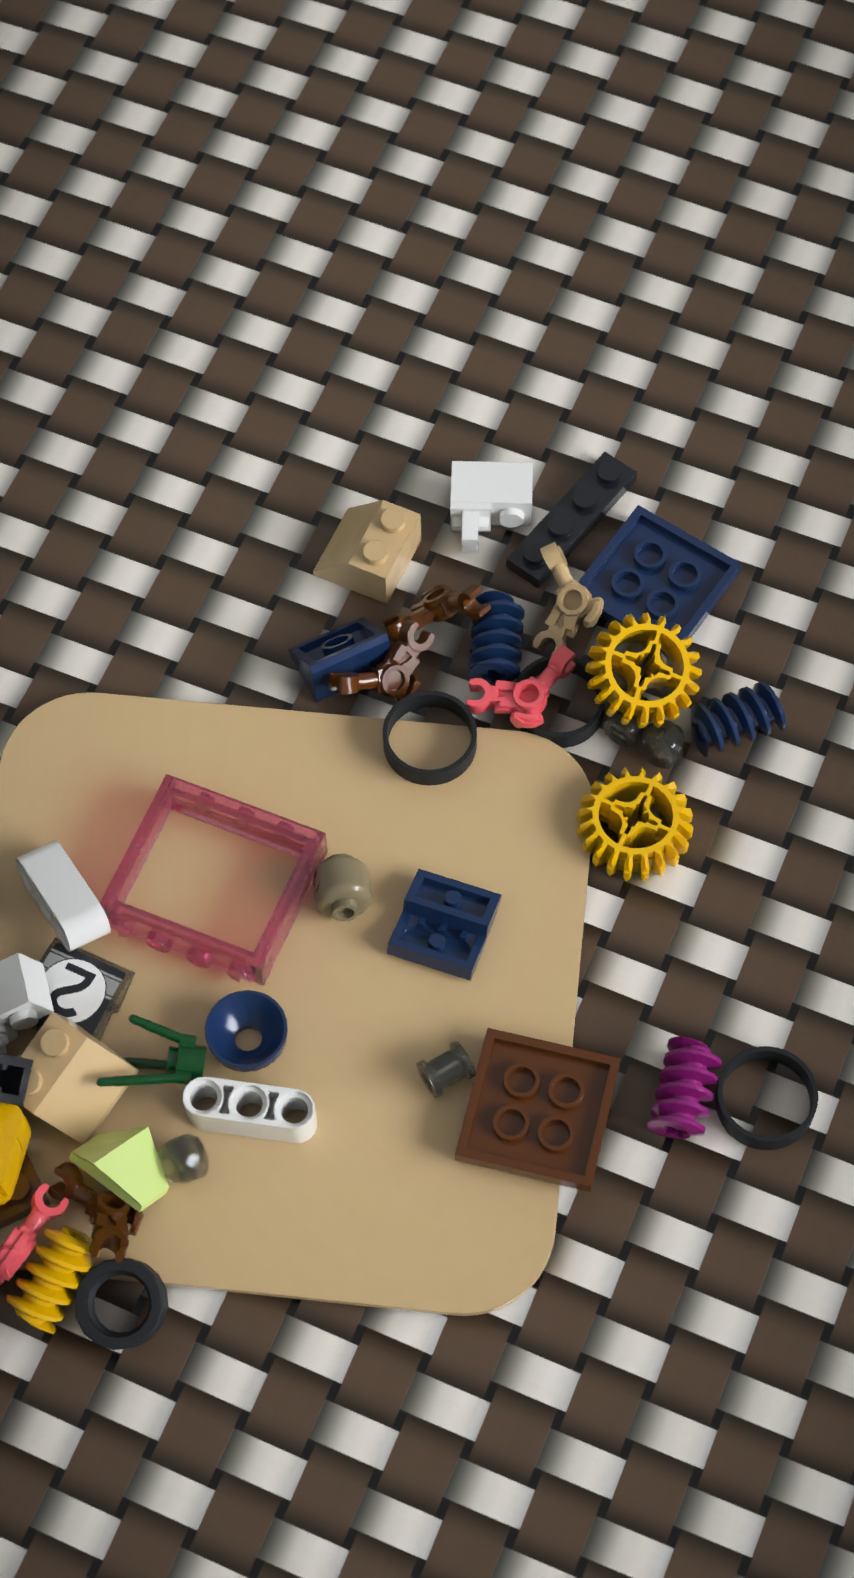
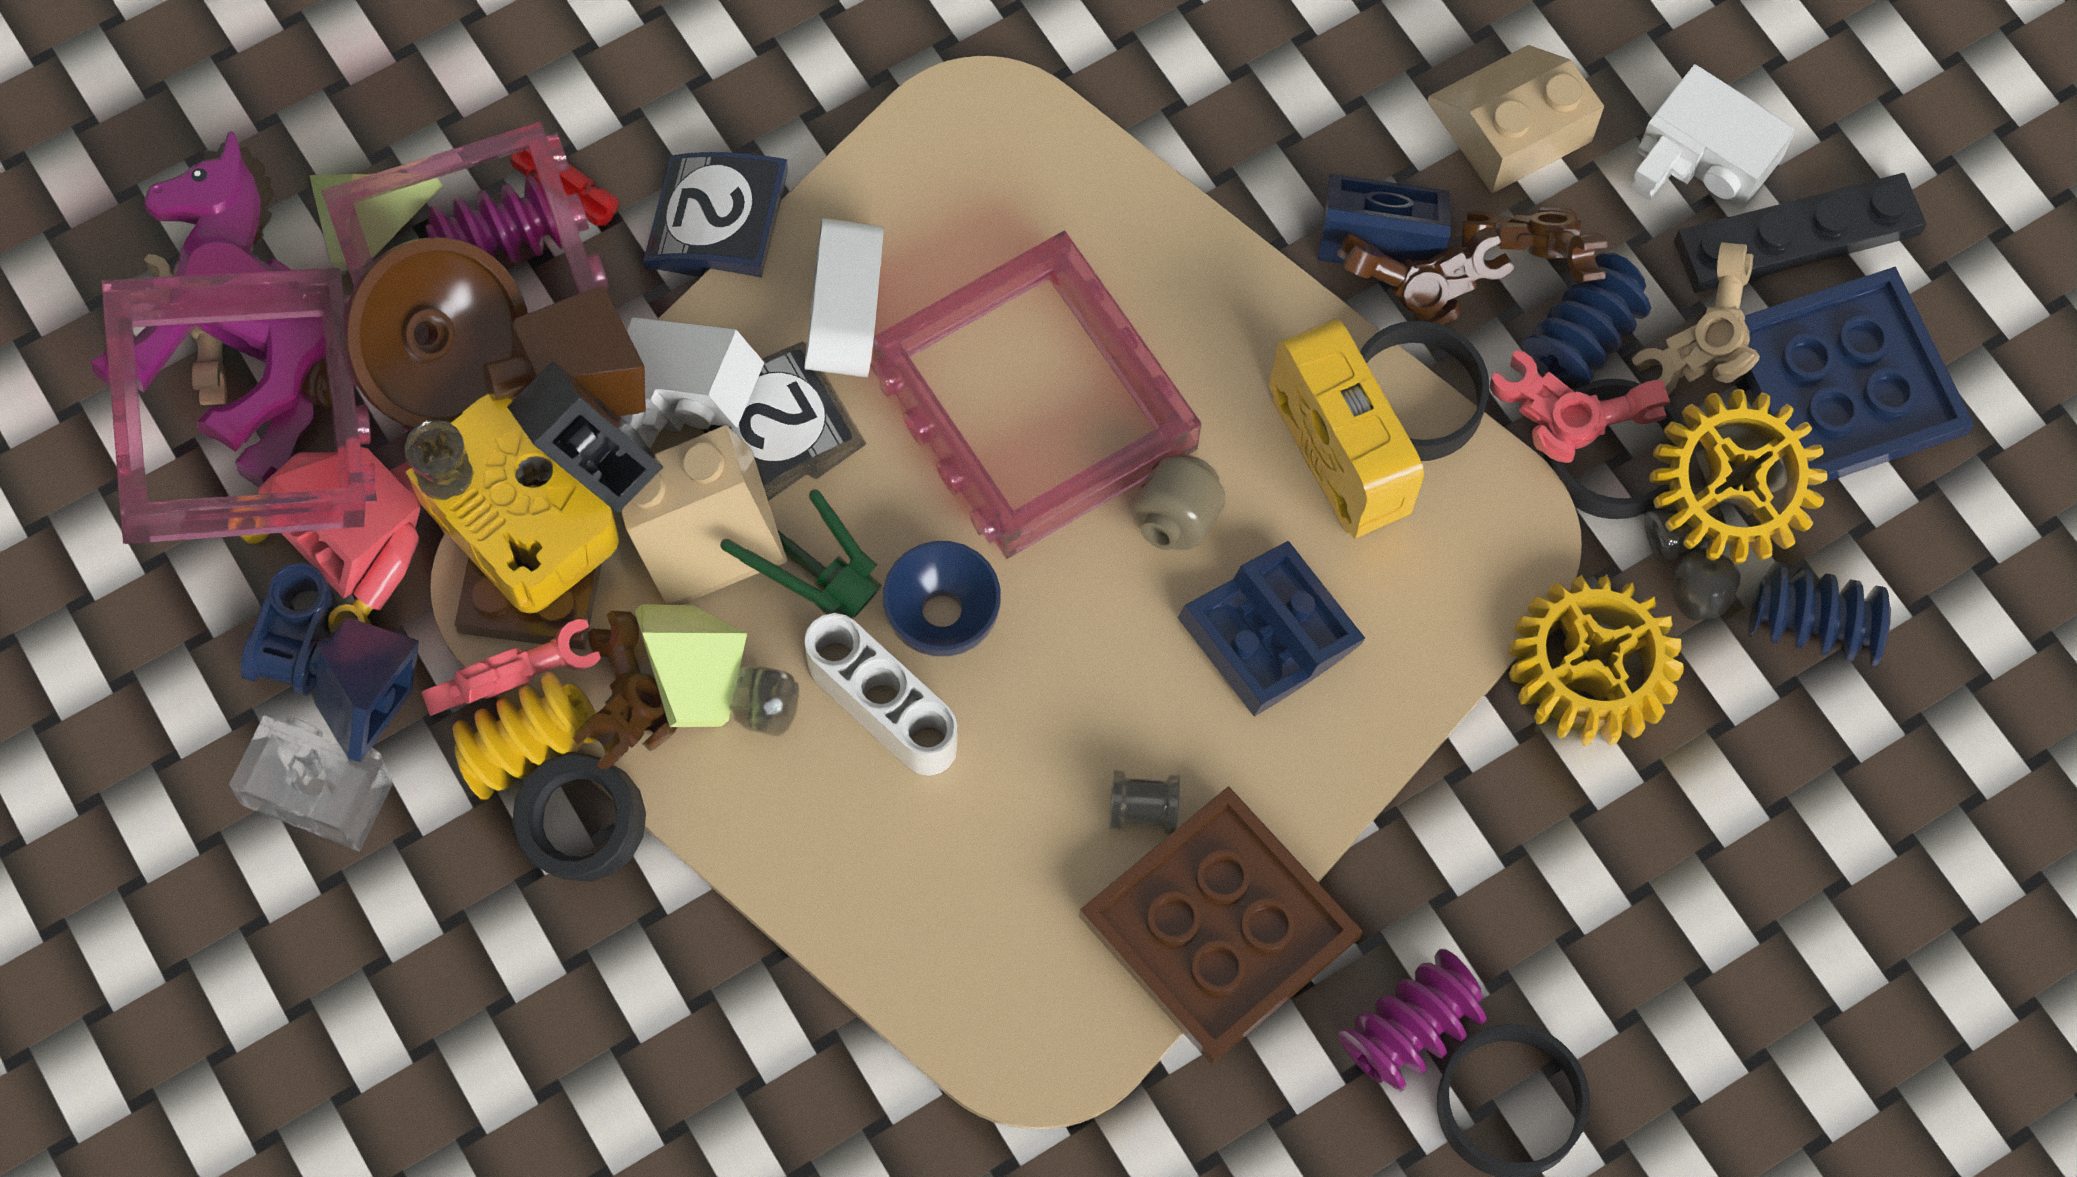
camera: 30 degrees right, 5 degrees up
none -> yellow axle [1269,318,1424,539]

